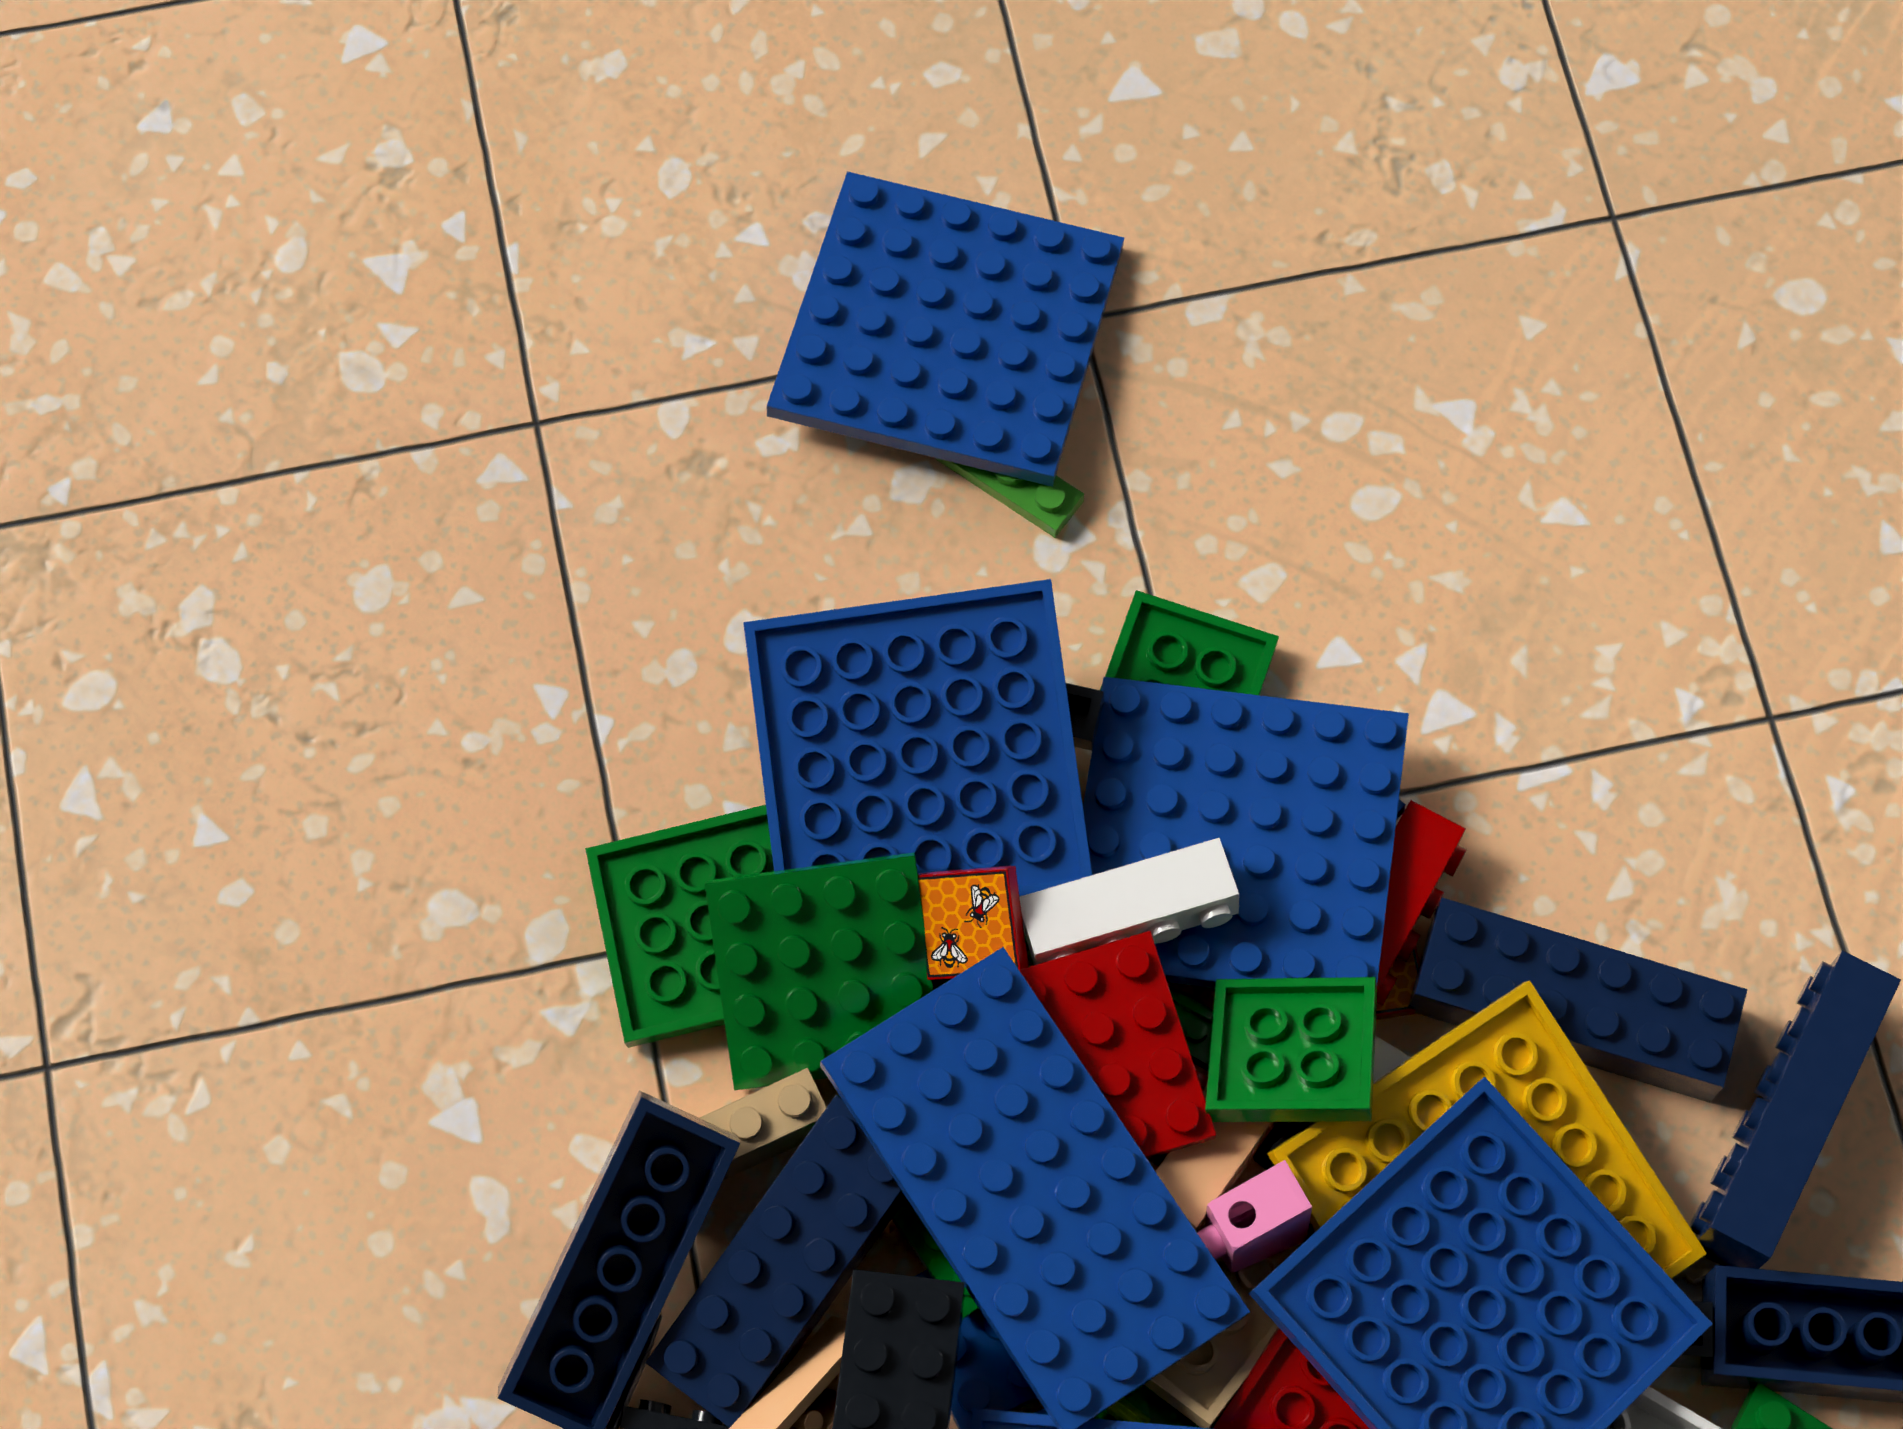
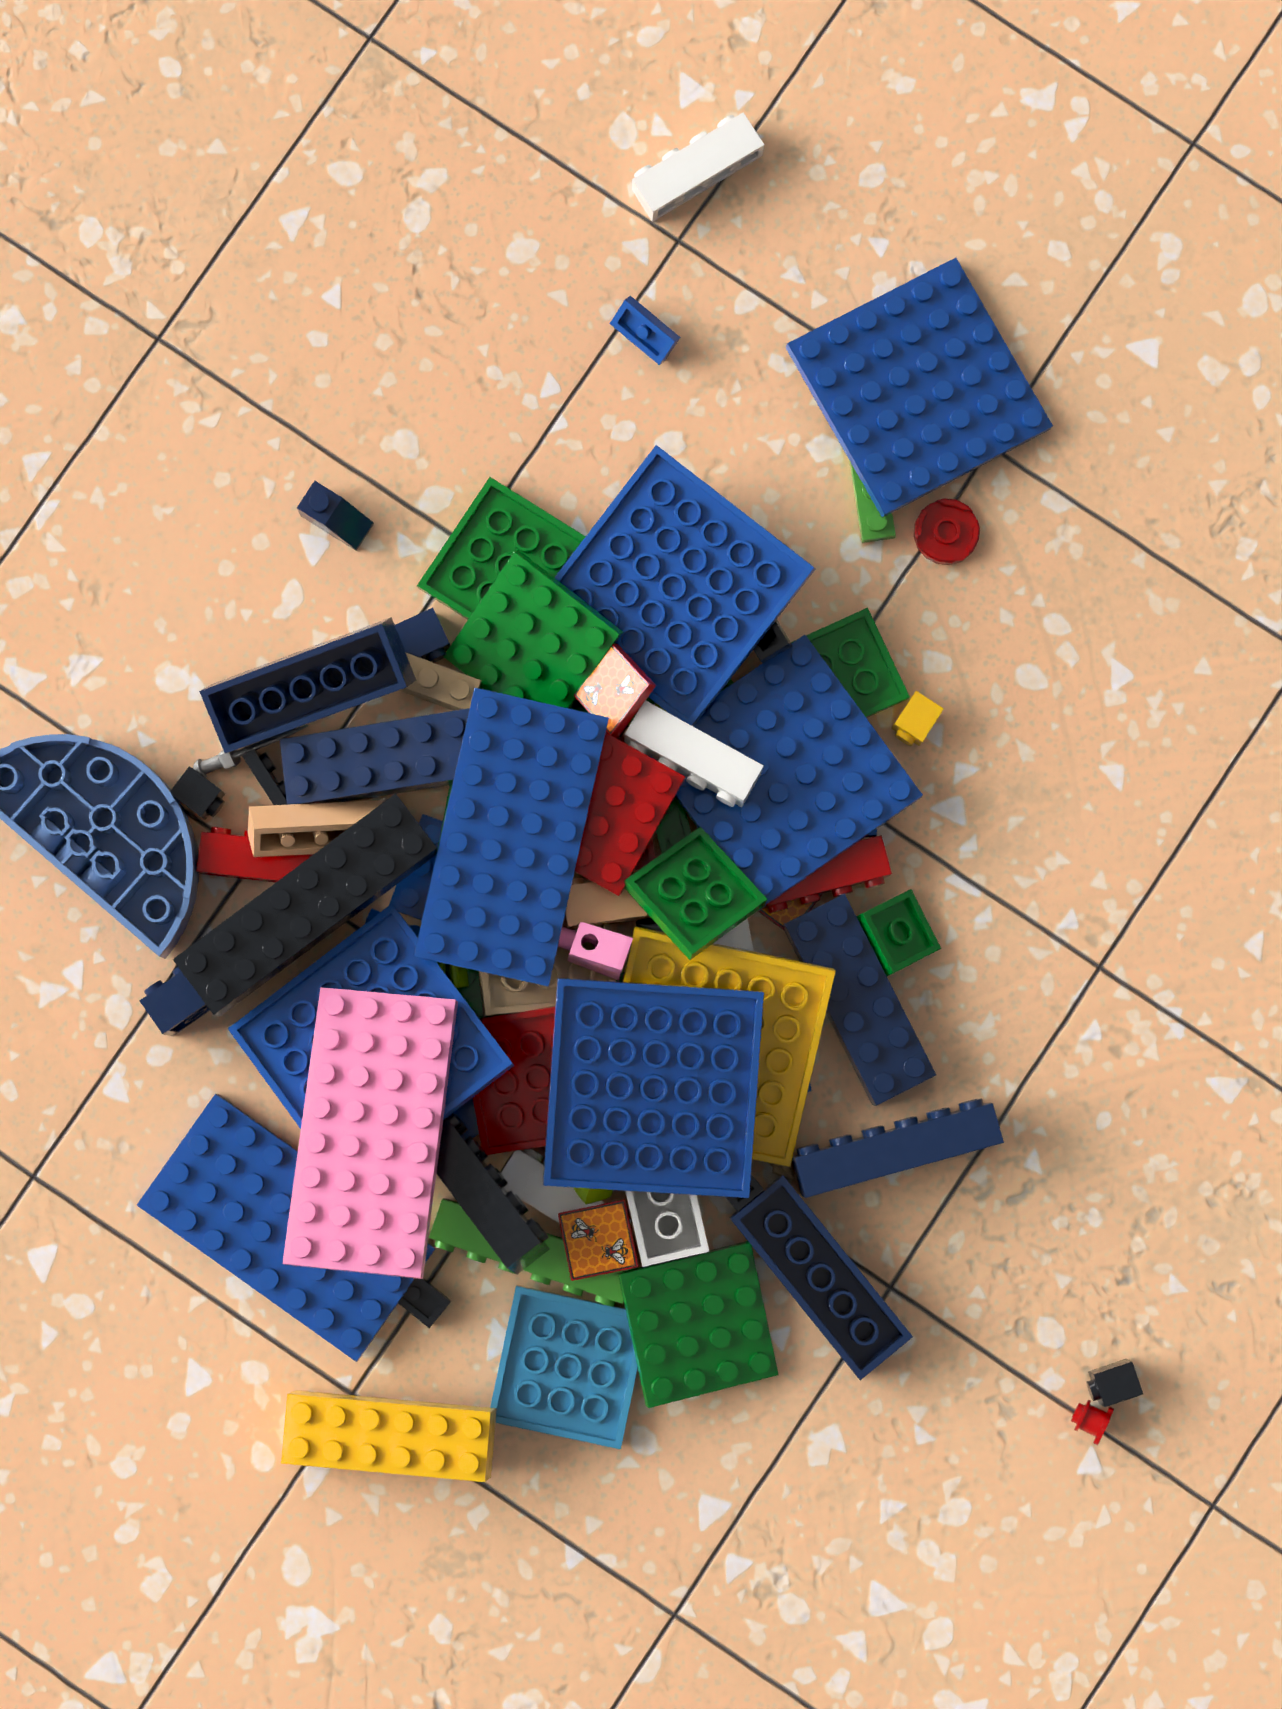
camera: 40 degrees right, 15 degrees up
none -> dark blue slope [297,480,374,551]
none -> dark blue slope [395,607,450,663]
none -> blue plate [609,296,681,365]
none -> white brick [632,112,764,222]
none -> green plate [856,889,942,976]
none -> yellow brick [891,691,944,746]
none -> red tile [914,498,980,565]

